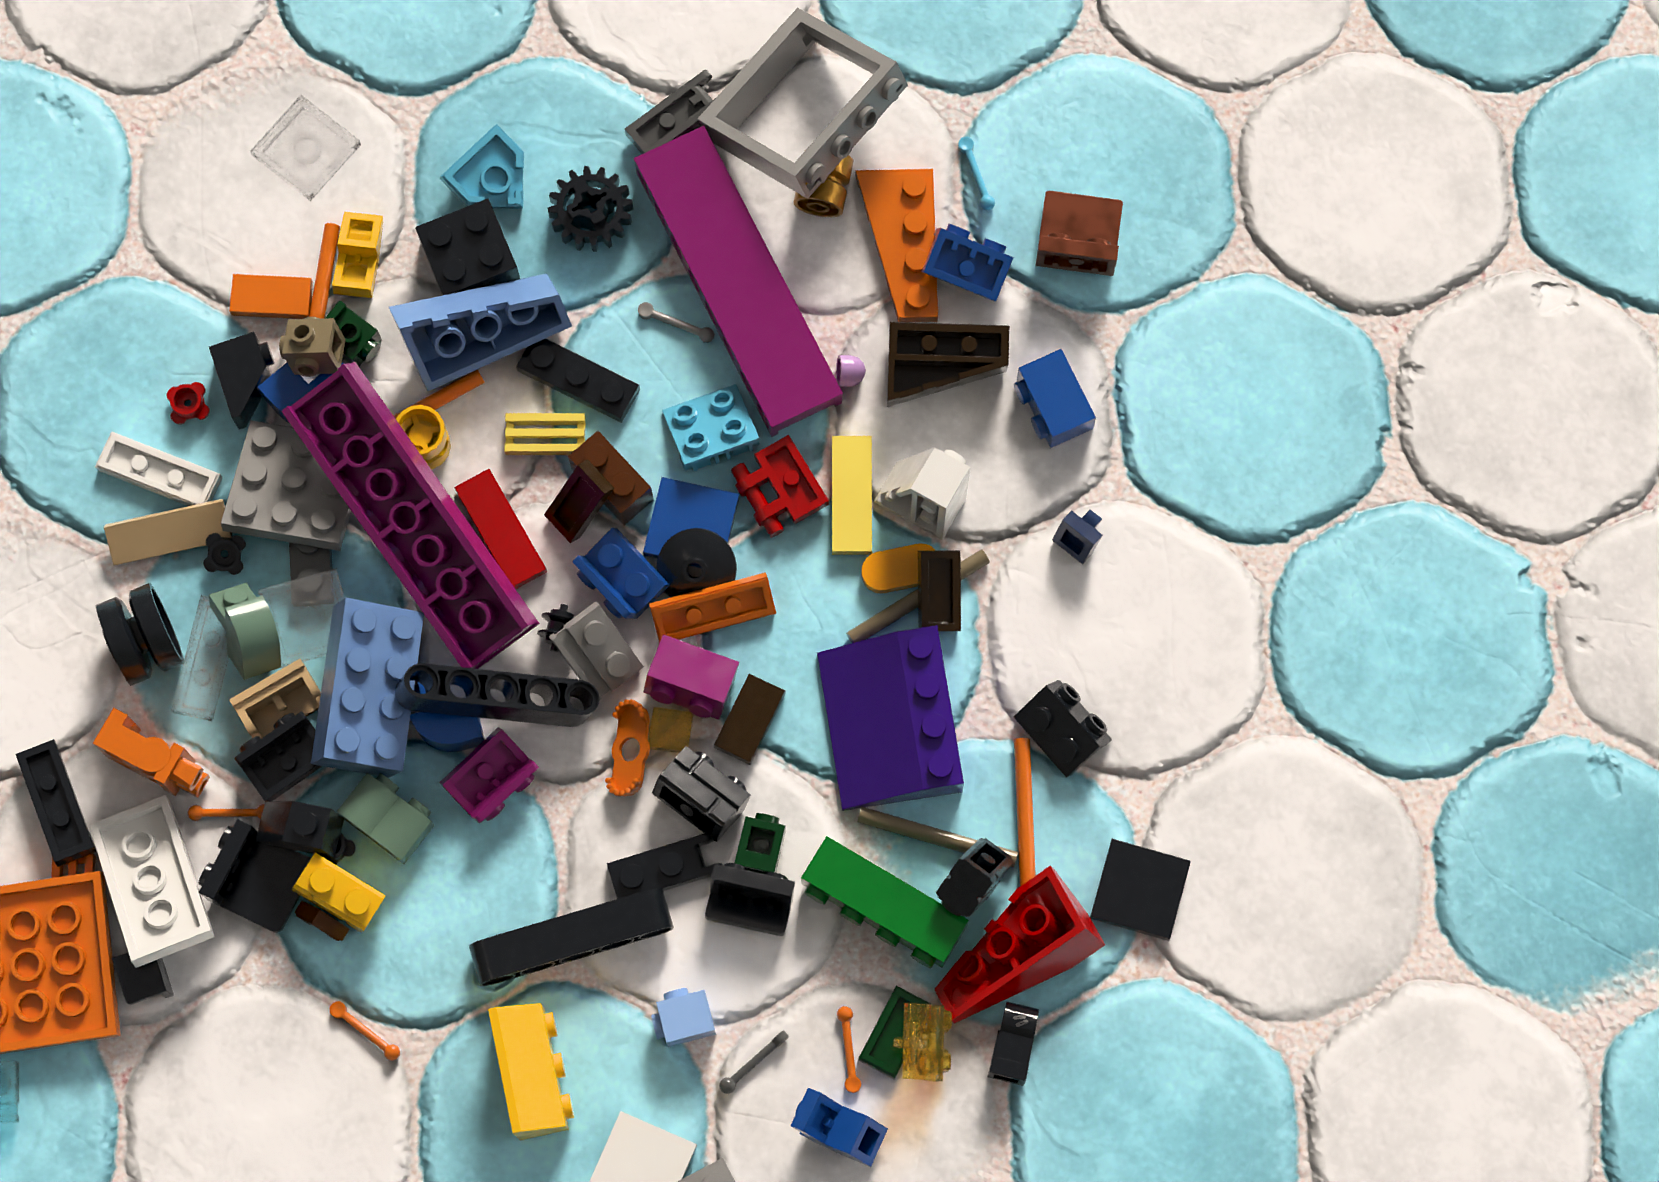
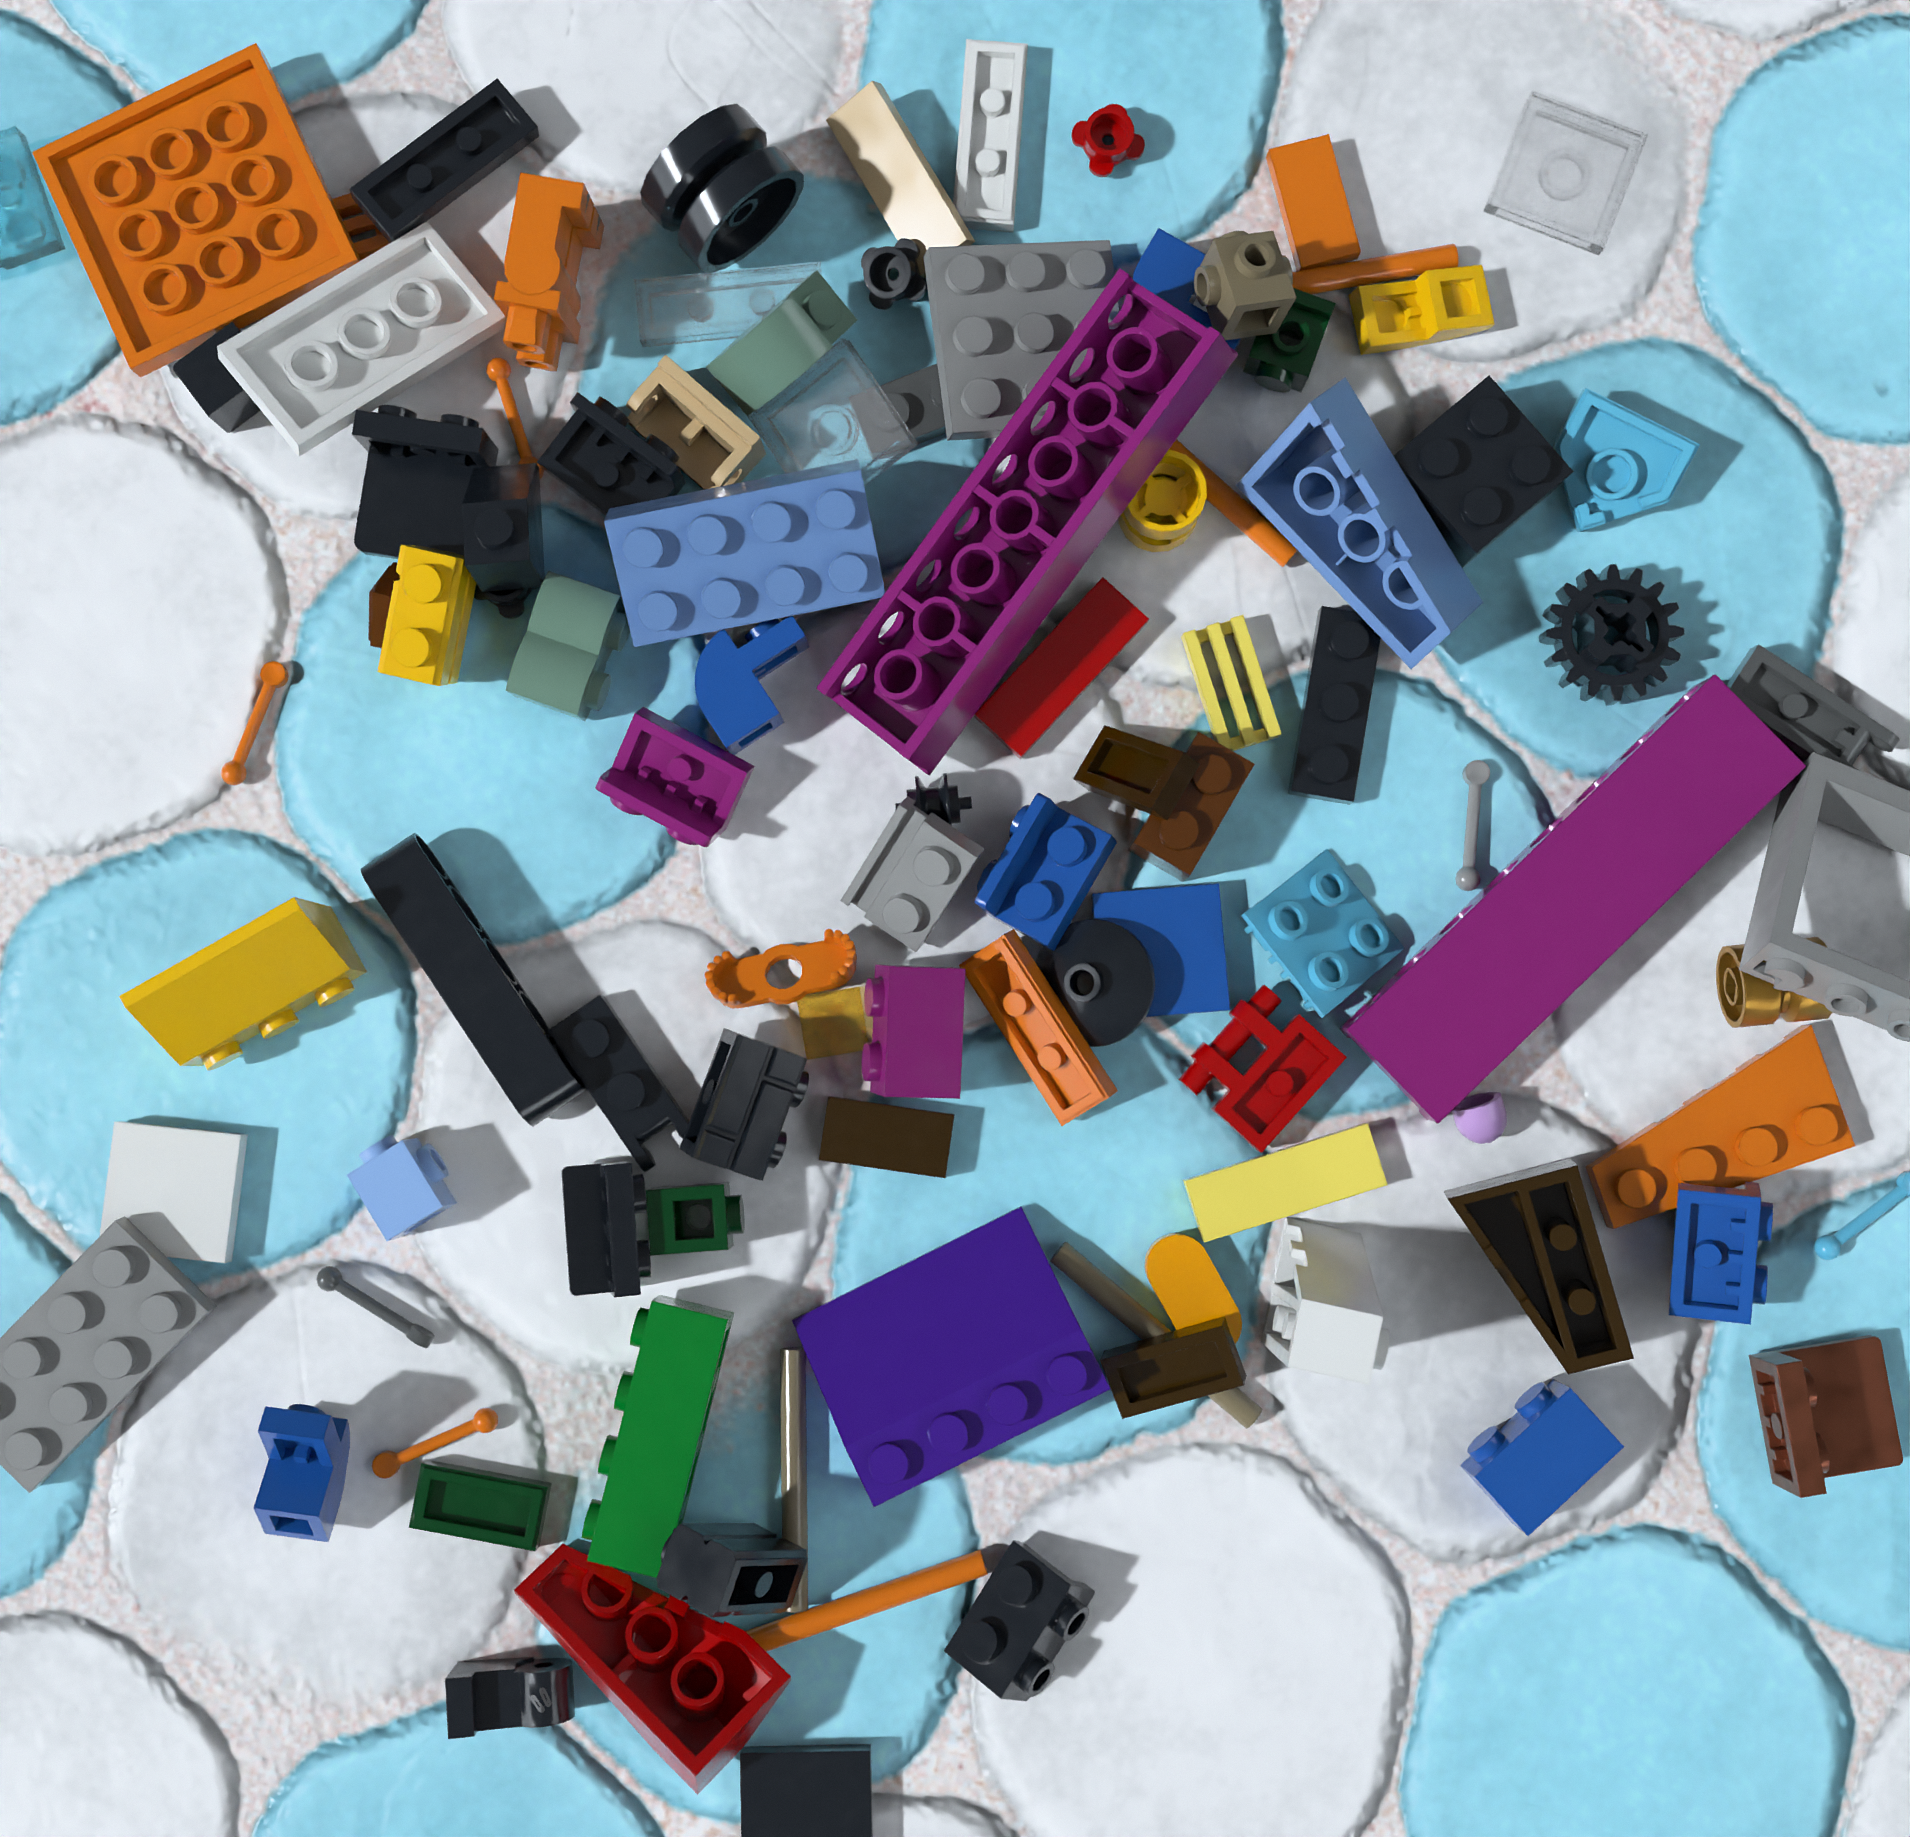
camera: 75 degrees right, 10 degrees up
black slope [209,332,275,430] -> none
black beam [395,663,600,727] -> none
clear yellow hips [893,1003,952,1082] -> none
dark blue tile [1052,509,1103,564] -> none

